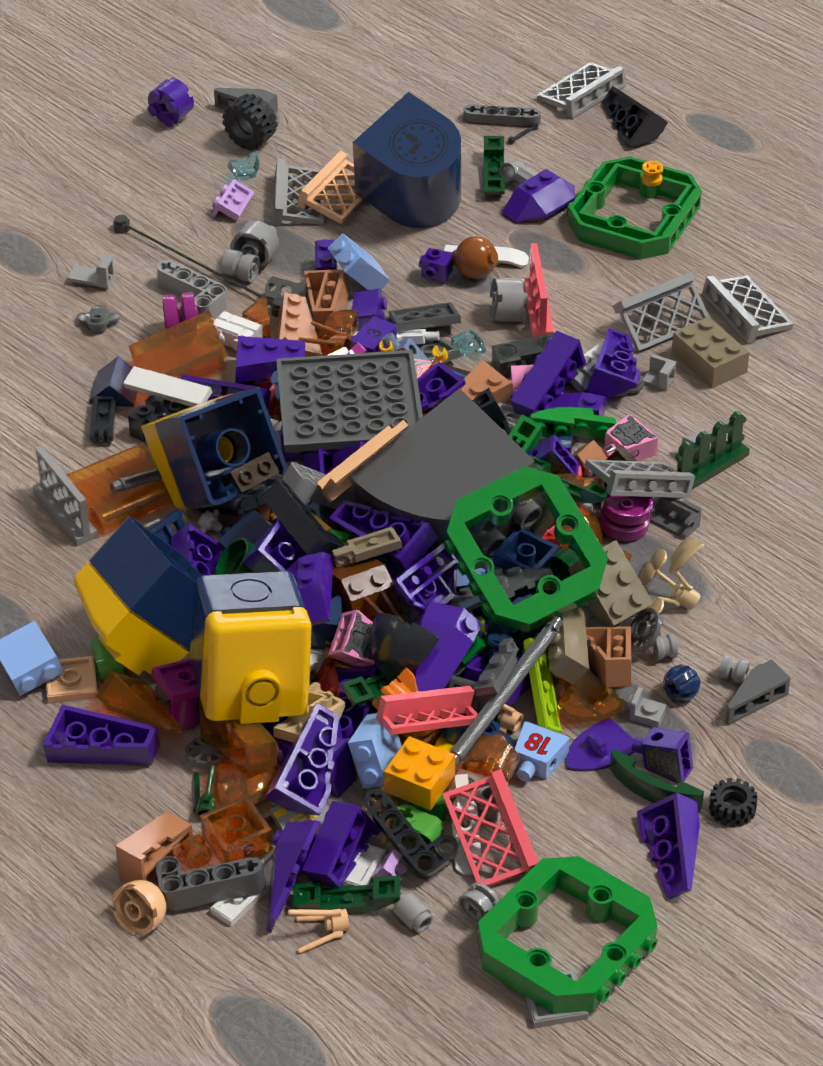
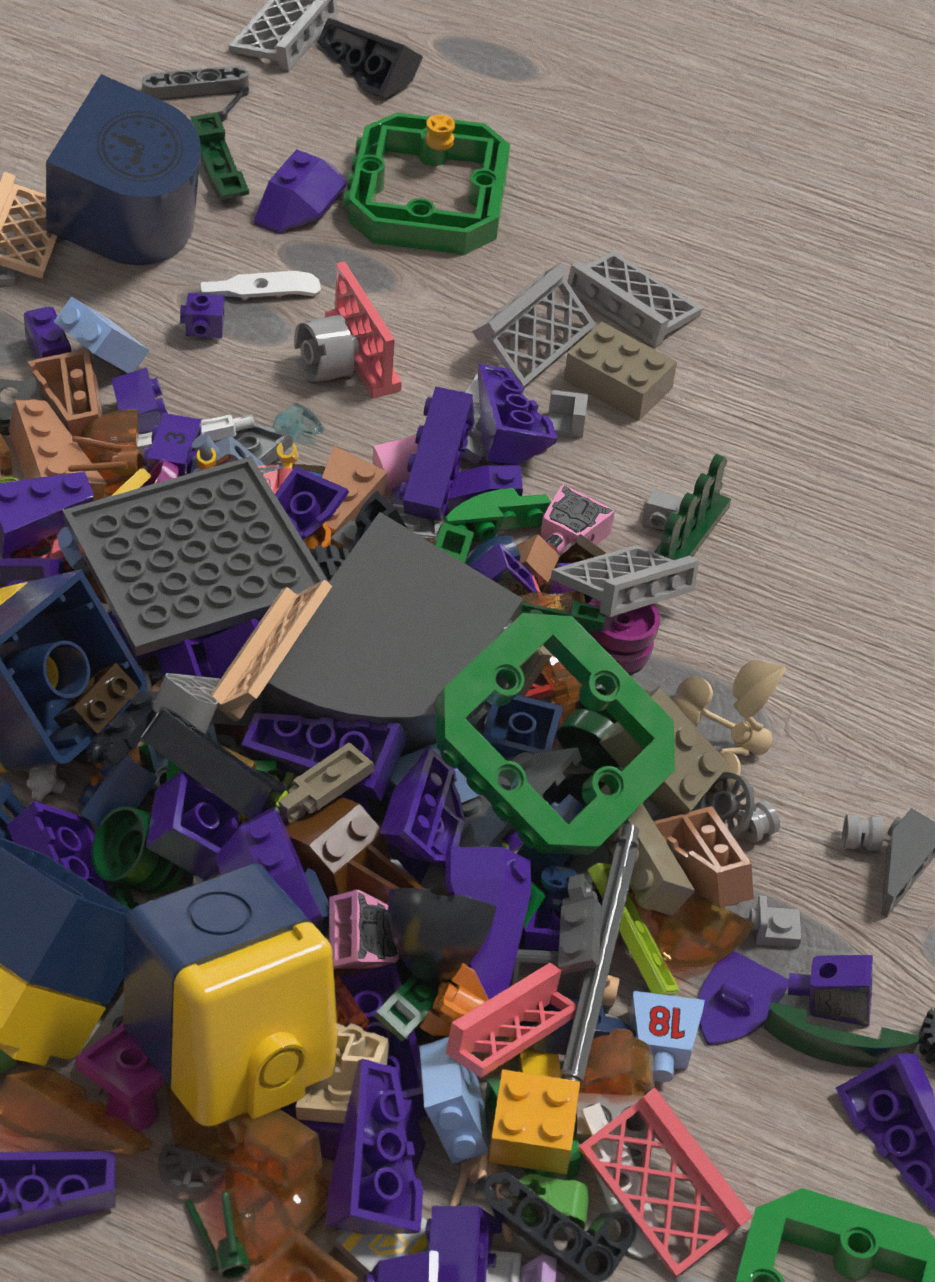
camera: 25 degrees left, 5 degrees up
dark grey tile [388,302,461,332] -> none
dark orange brick [452,236,498,279] -> none
pearl dark grey piece [492,333,555,378] -> none
light grey piece [500,160,536,185] -> none
dark grey hinge [650,497,701,539] -> none
dark blue piece [663,664,701,702] -> none

